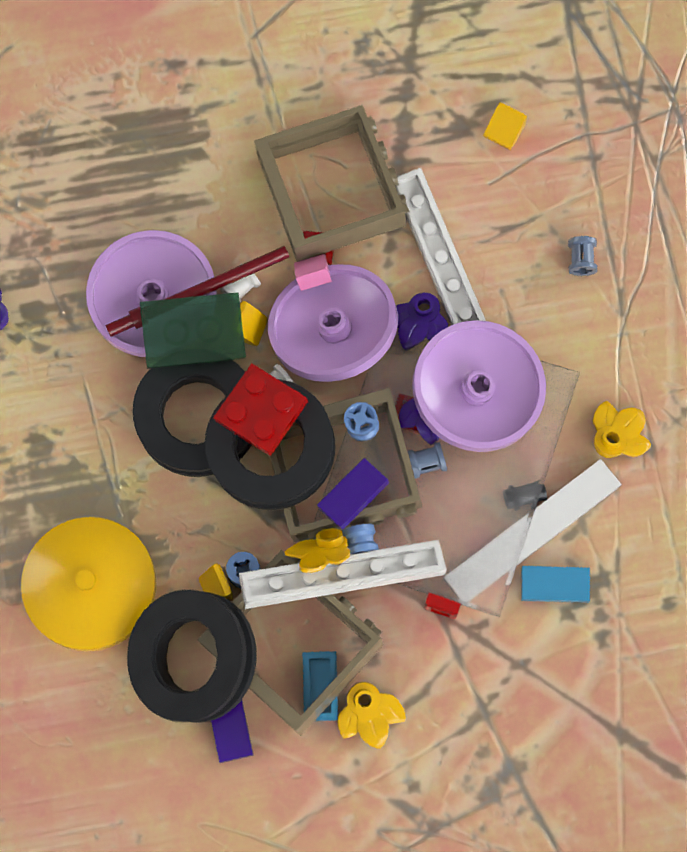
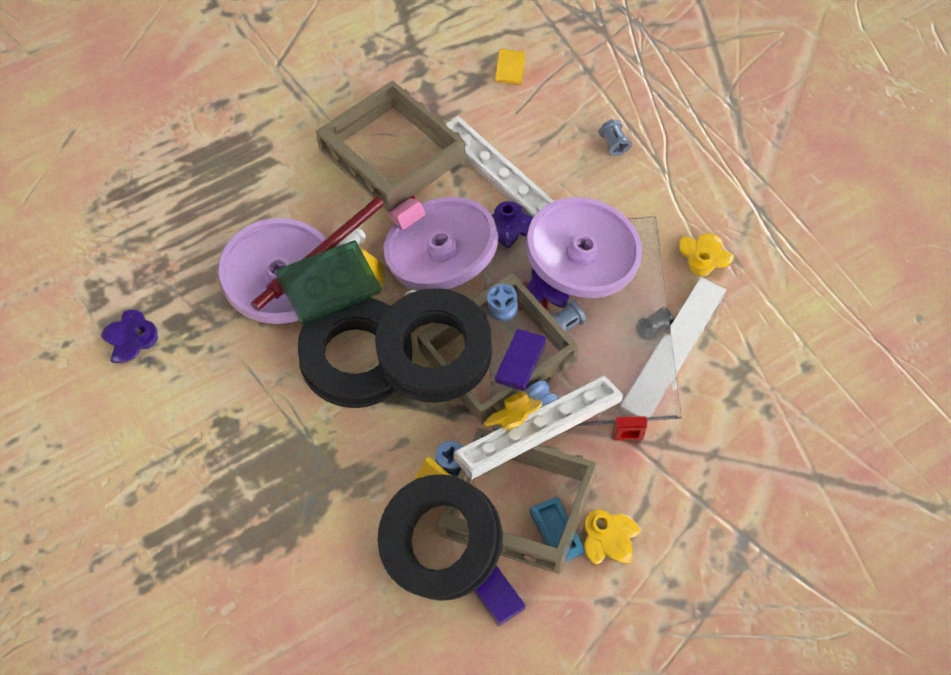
camera: 30 degrees left, 15 degrees down
yellow dish [21,517,156,651] -> none
red plate [213,363,308,456] -> none
dark azure tile [521,566,590,603] -> none

